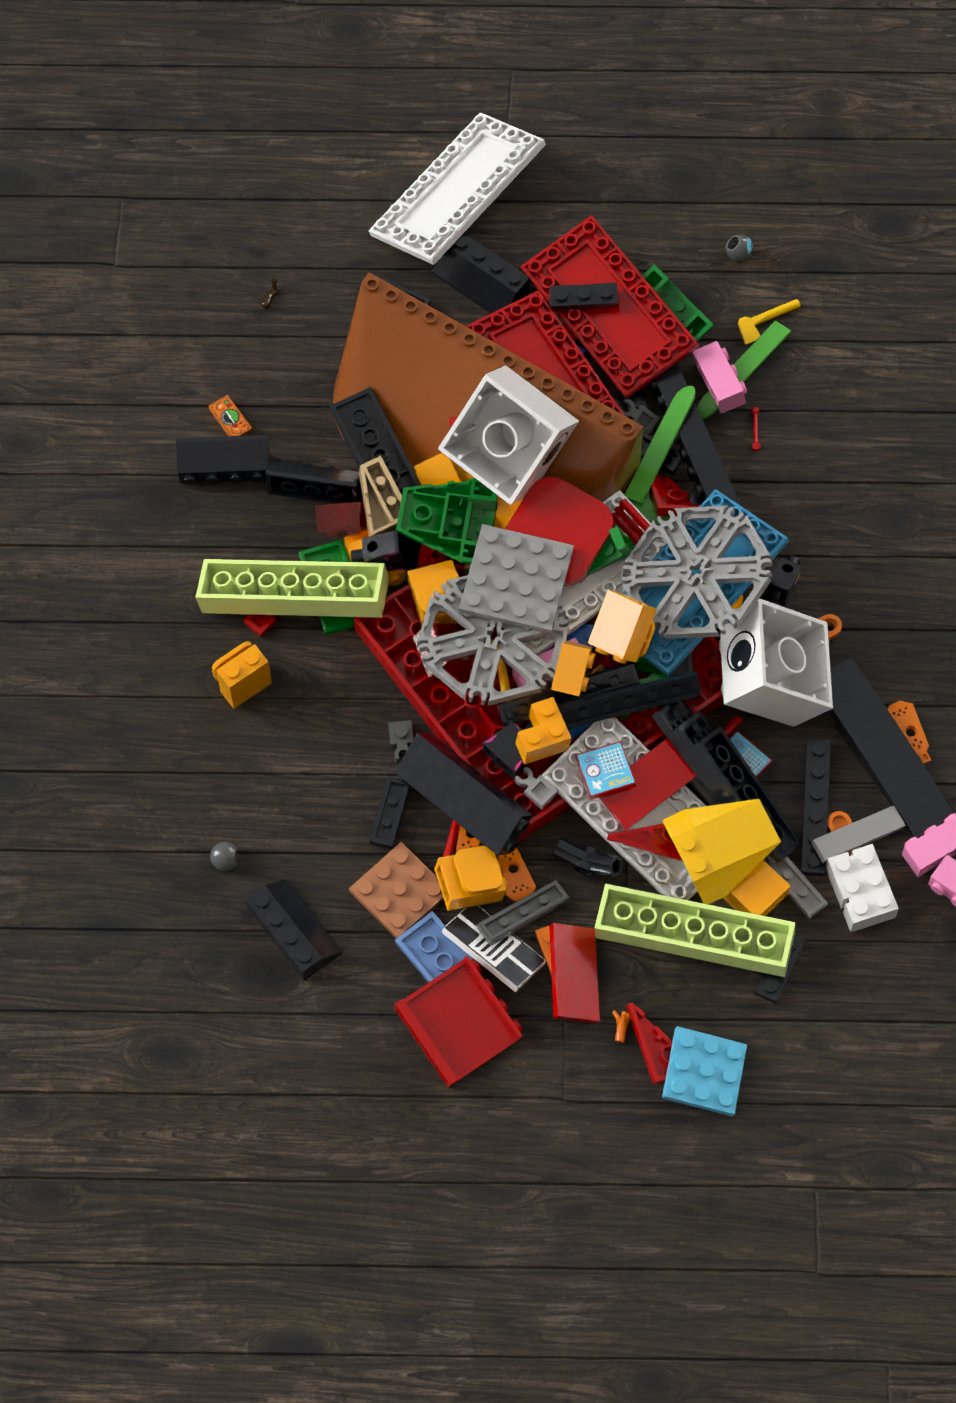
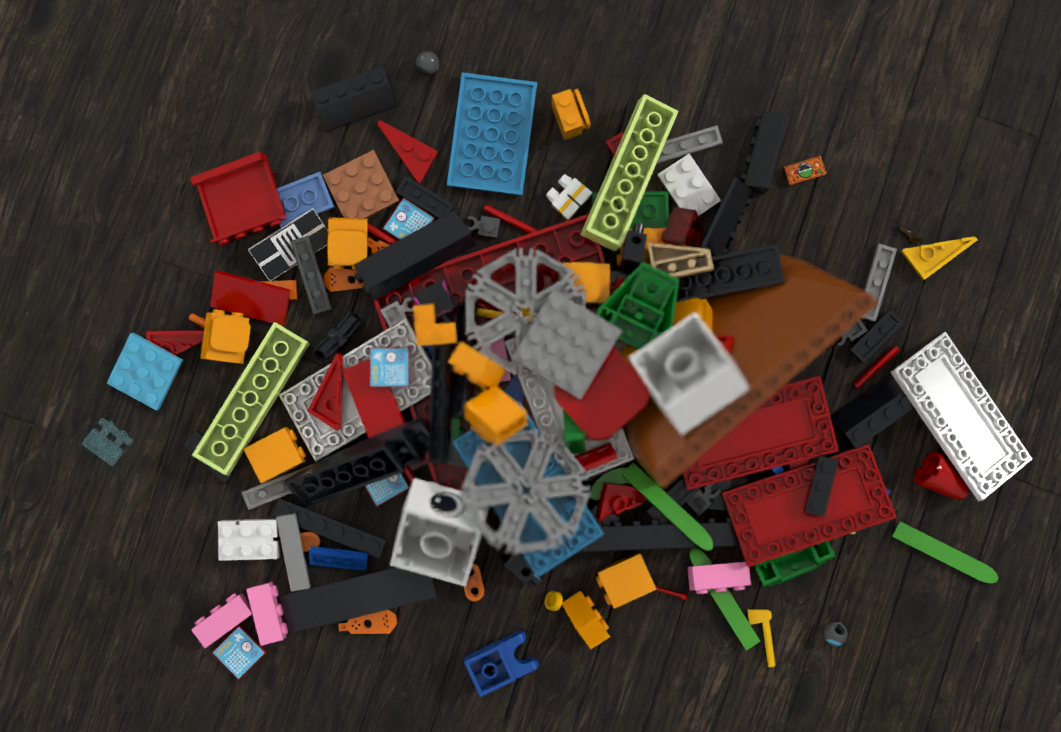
camera: 110 degrees right, 20 degrees up
yellow wedge [662,799,781,905] -> none
none -> clear light blue plate [82,417,133,466]
none -> light orange brick [200,309,250,364]
none -> blue plate [309,546,368,571]
none -> red wing [377,120,438,184]
none -> medium azure tile [383,197,436,240]
none -> dark azure plate [447,72,537,196]
none -> blue brick [463,631,539,697]
none -> red bar [483,204,538,234]
none -> yellow tile [545,591,563,611]
none -> white hips [546,174,593,221]
none -> light orange brick [562,591,610,649]
none -> light orange brick [596,552,656,609]
none -> light grey tile [656,125,723,164]
none -> white plate [657,154,721,222]
none -> red bar [853,345,900,389]
none -> light grey tile [862,244,897,322]
none -> bright green piece [892,521,998,583]
none -> yellow wing [901,237,978,280]
none -> red cone [914,452,970,501]

